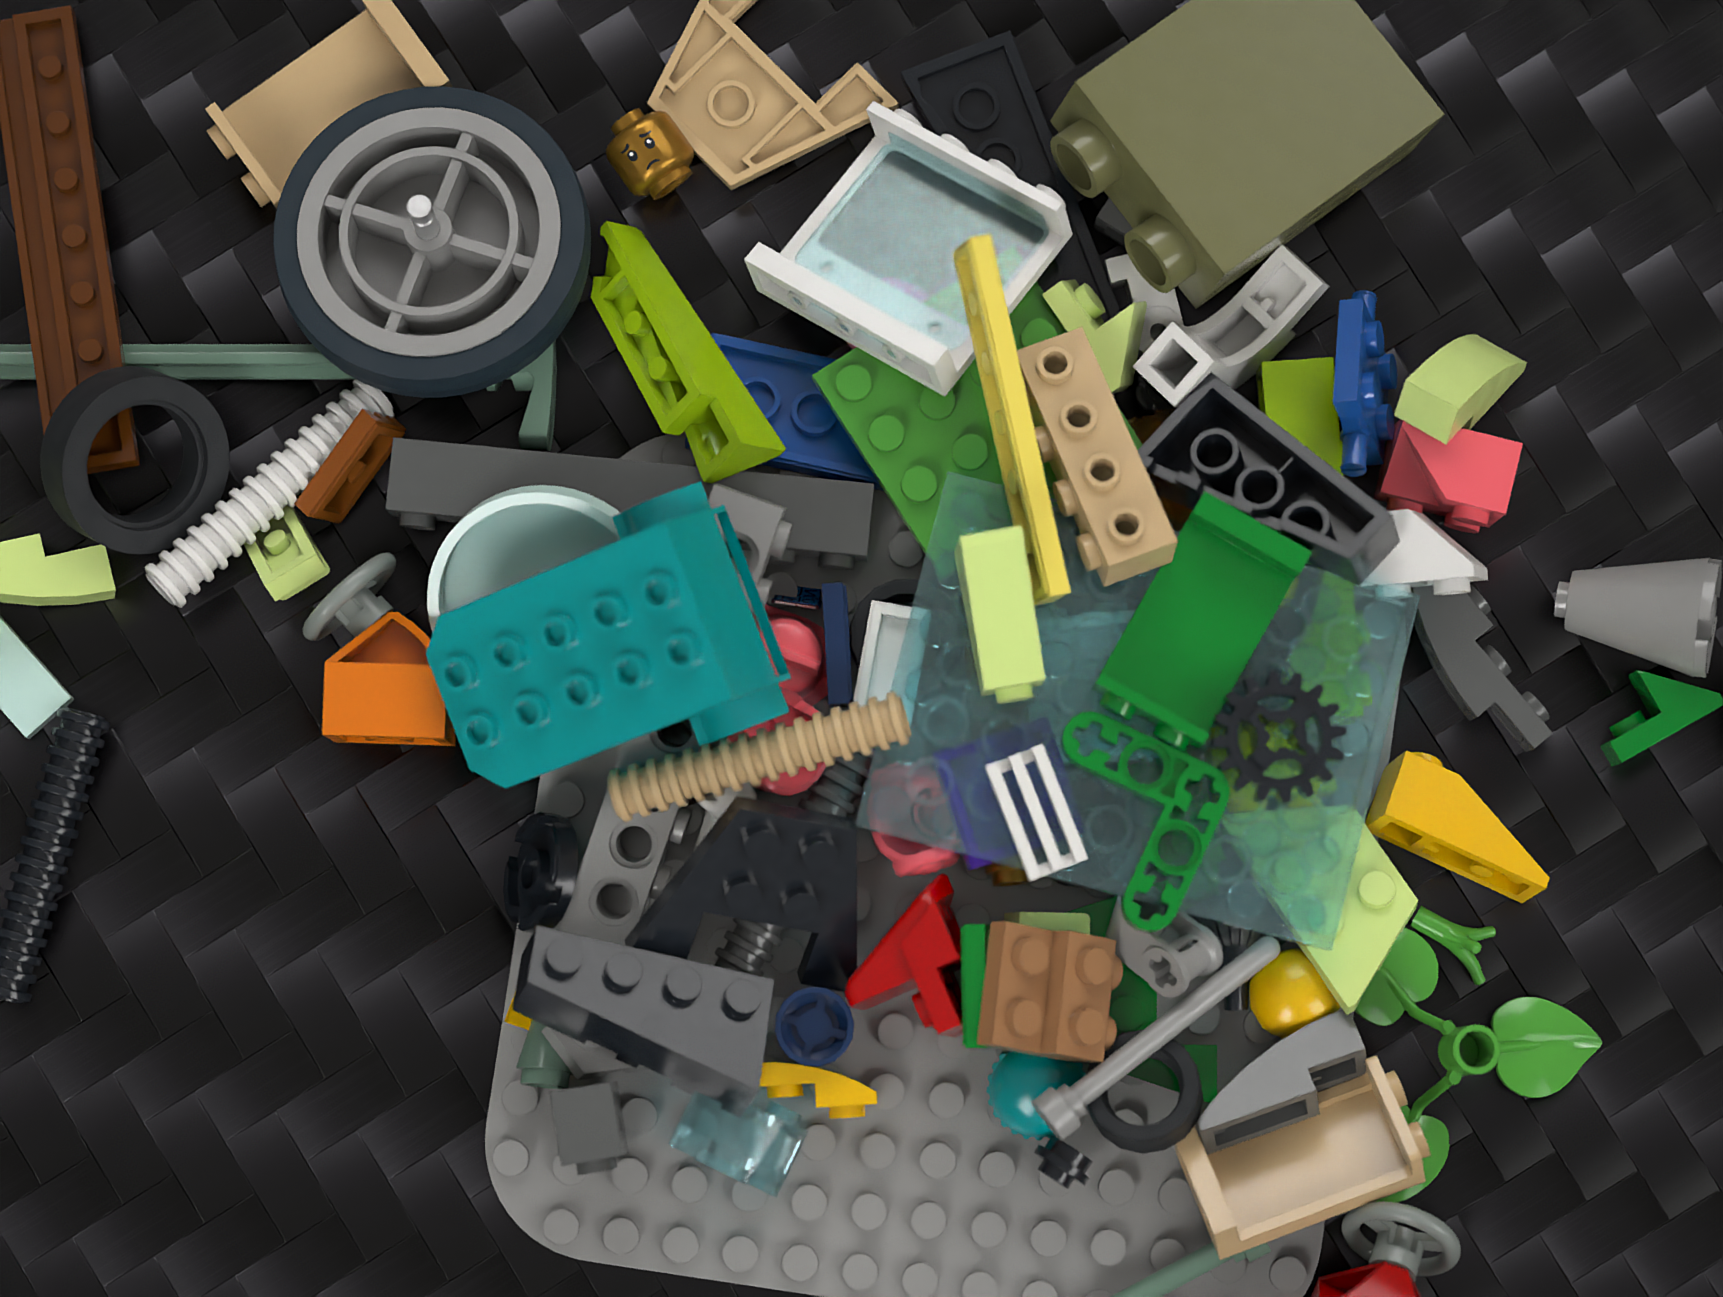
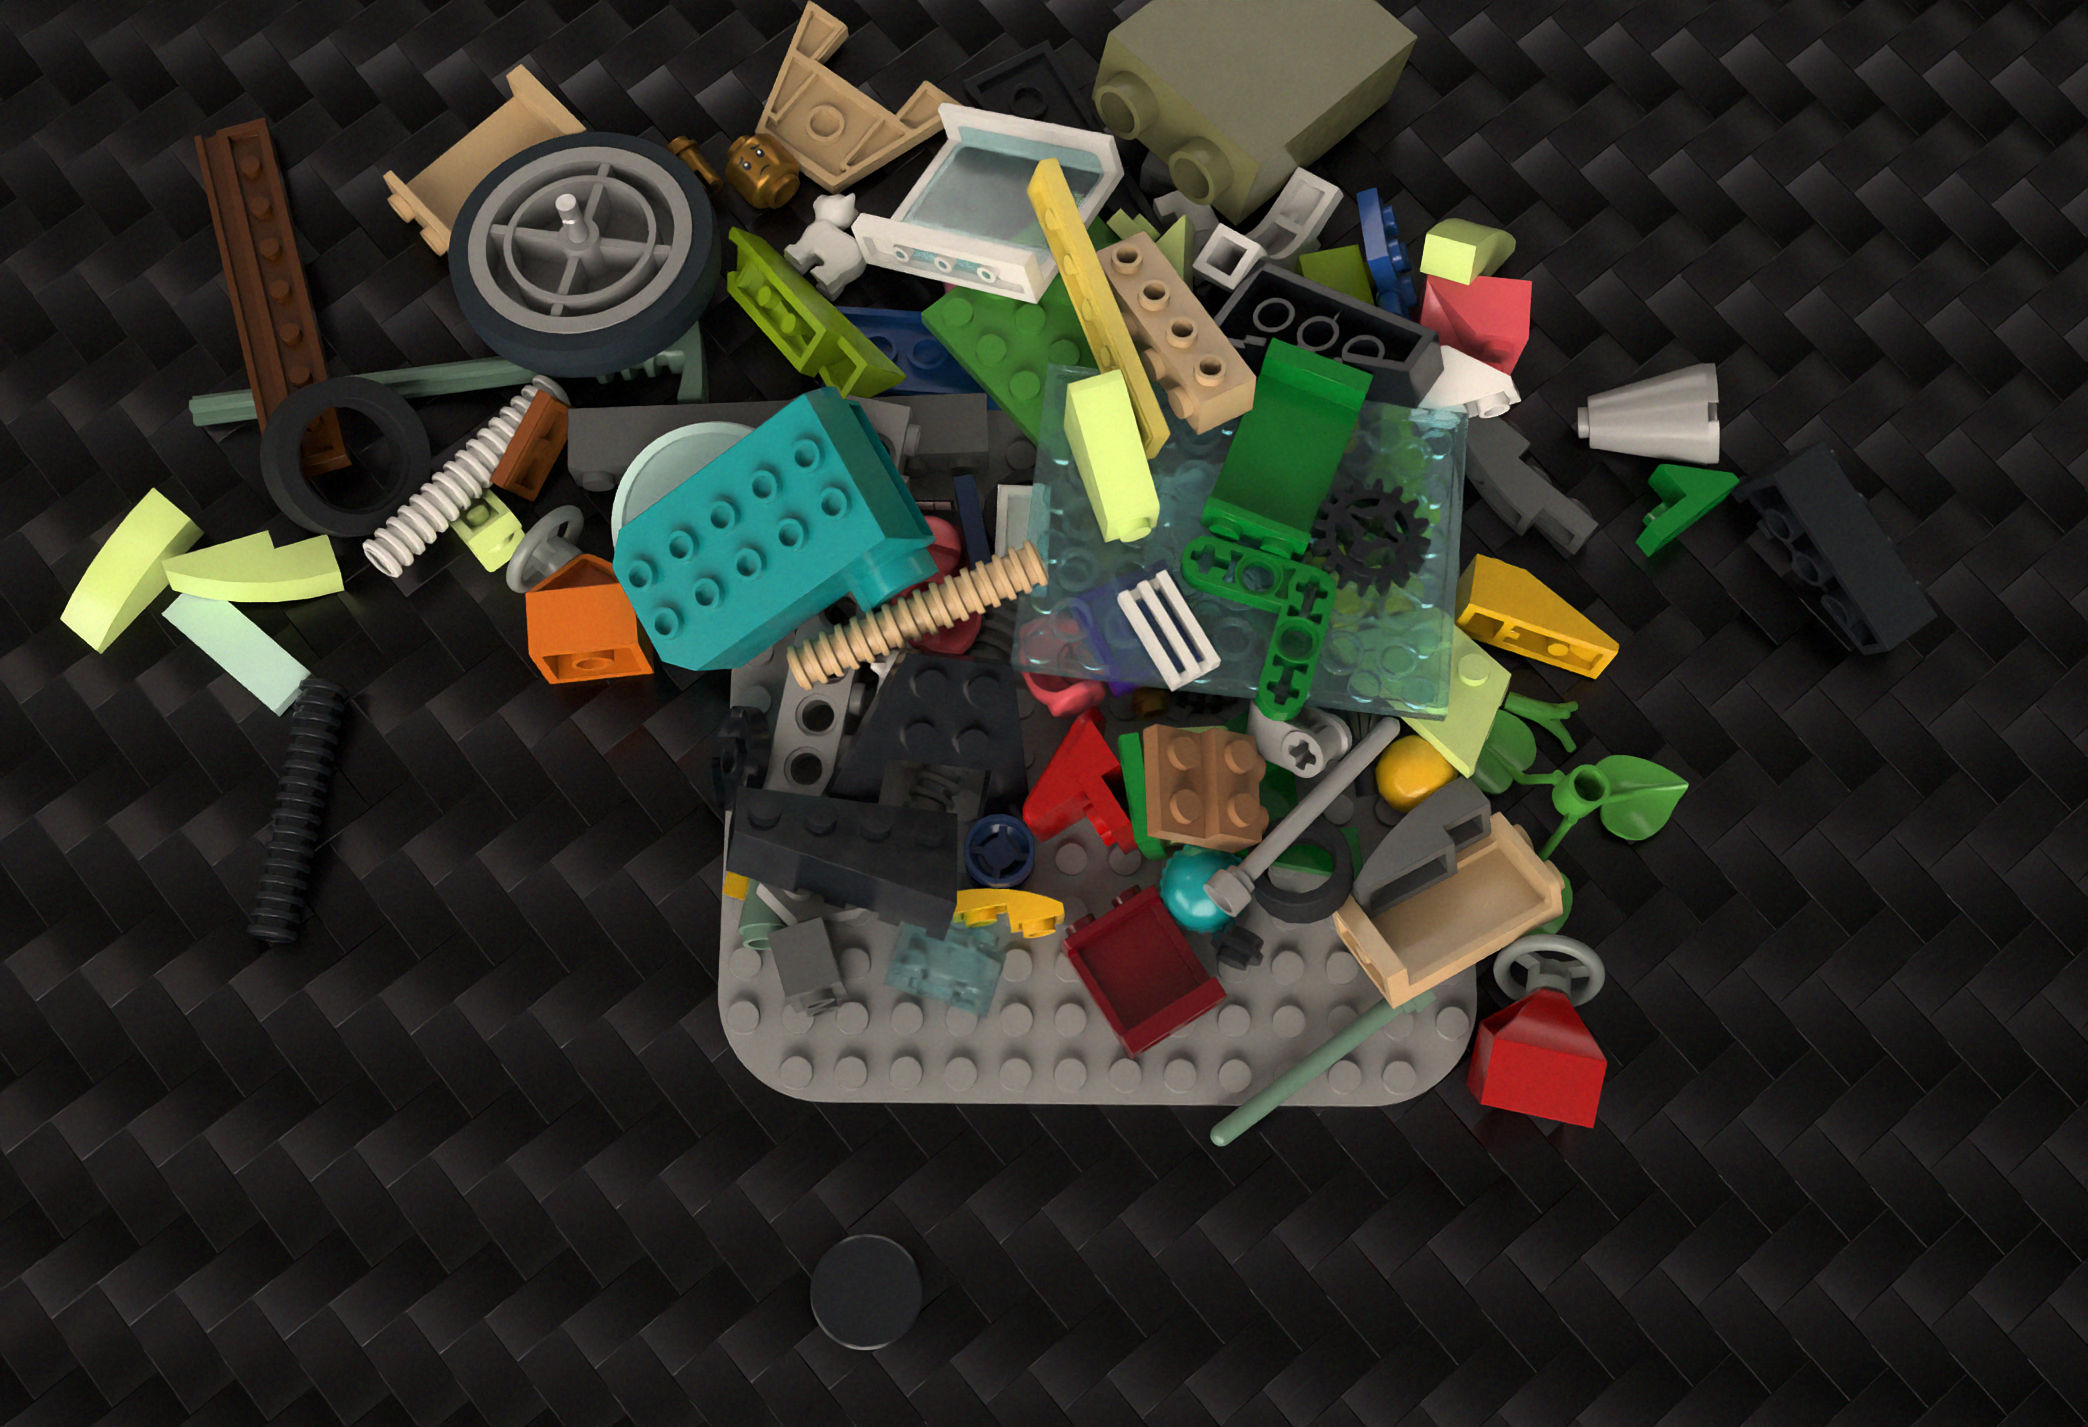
camera: 10 degrees left, 10 degrees down
none -> pearl gold pin [665,136,724,199]
none -> white animal [784,193,867,302]
none -> dark red panel [1061,884,1227,1060]

